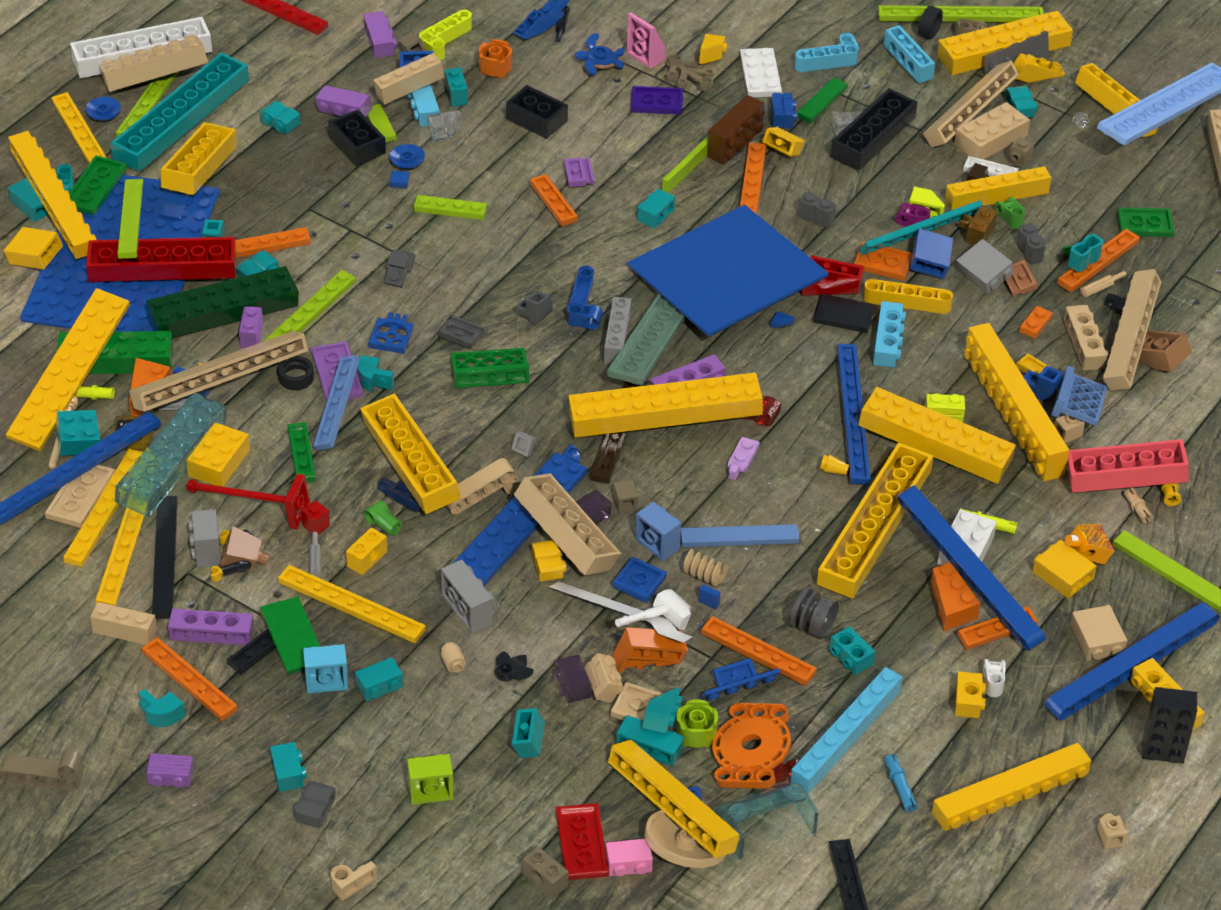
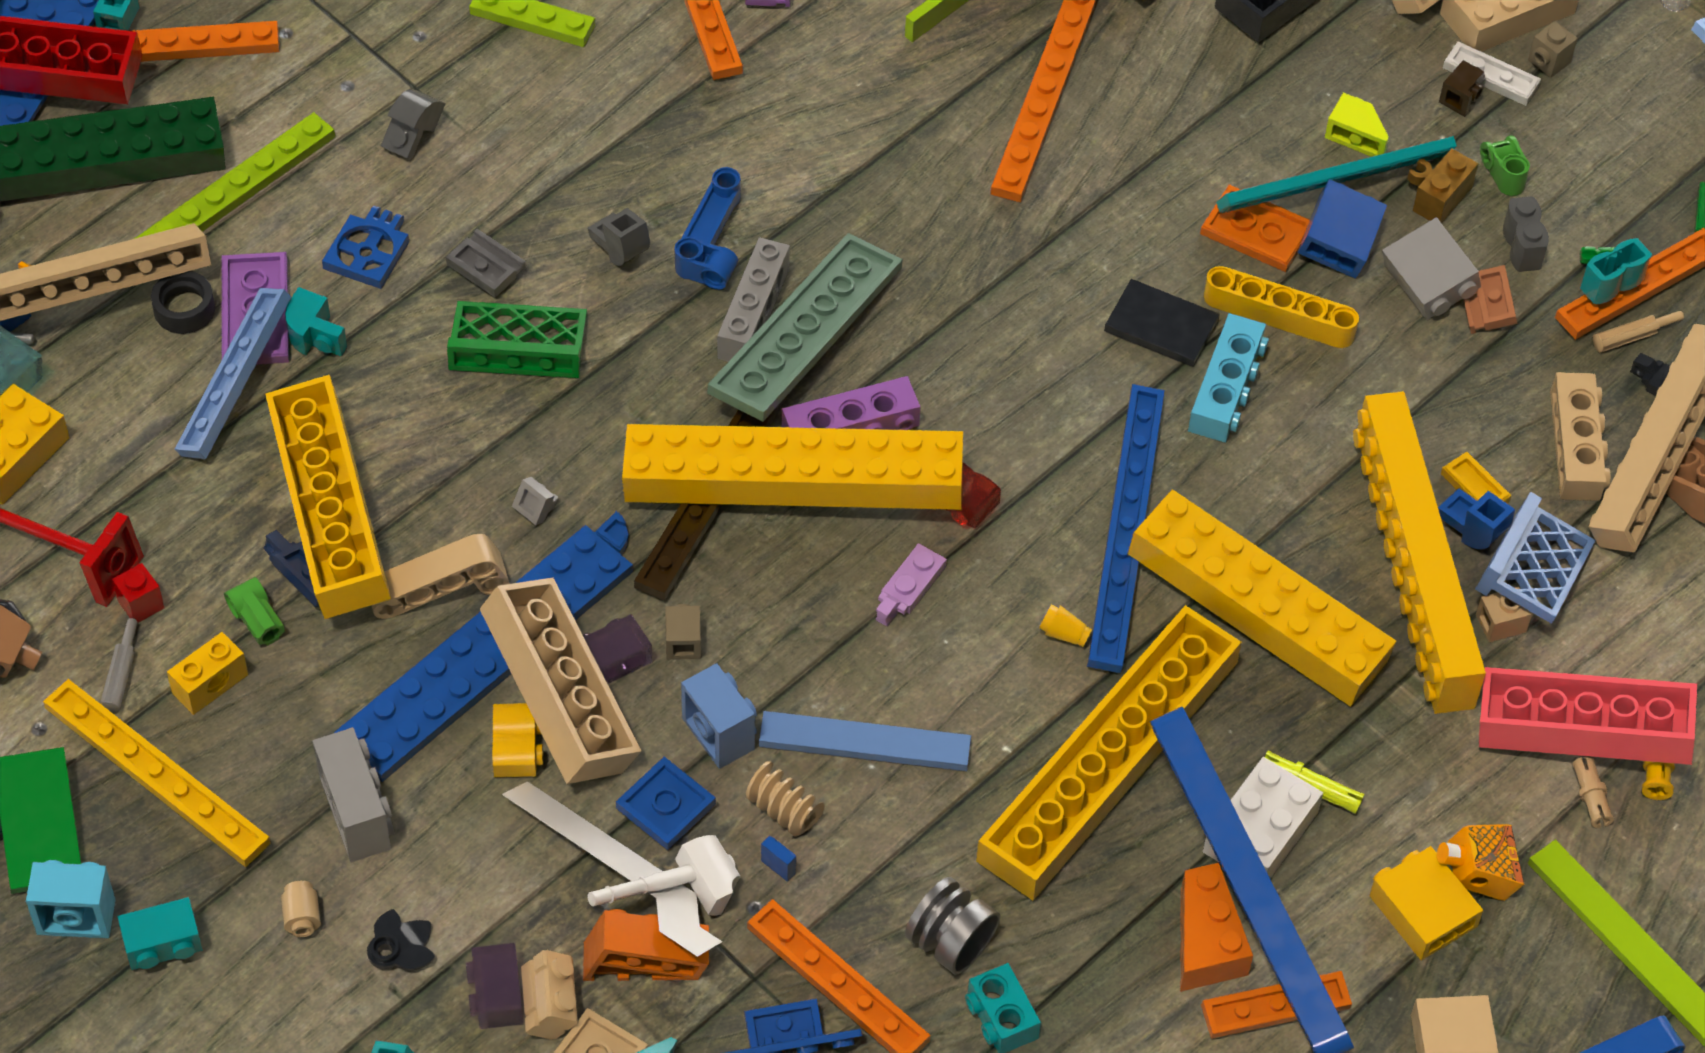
camera: 10 degrees right, 10 degrees up
teal brick [237,250,279,278] -> none
medium lavender brick [239,306,263,348] -> none
green tile [287,422,316,483] -> none
blue baseplate [627,204,829,337] -> none
teal brick [637,189,675,229] -> none
blue tile [770,311,795,328] -> none
dark grey brick [798,193,836,228] -> none
red wedge [802,255,864,296] -> none
magenta piece [895,203,930,226] -> none
neon yellow brick [925,393,965,422] -> none
yellow brick [945,166,1052,211] -> none
orange plate [1019,306,1053,339] -> none

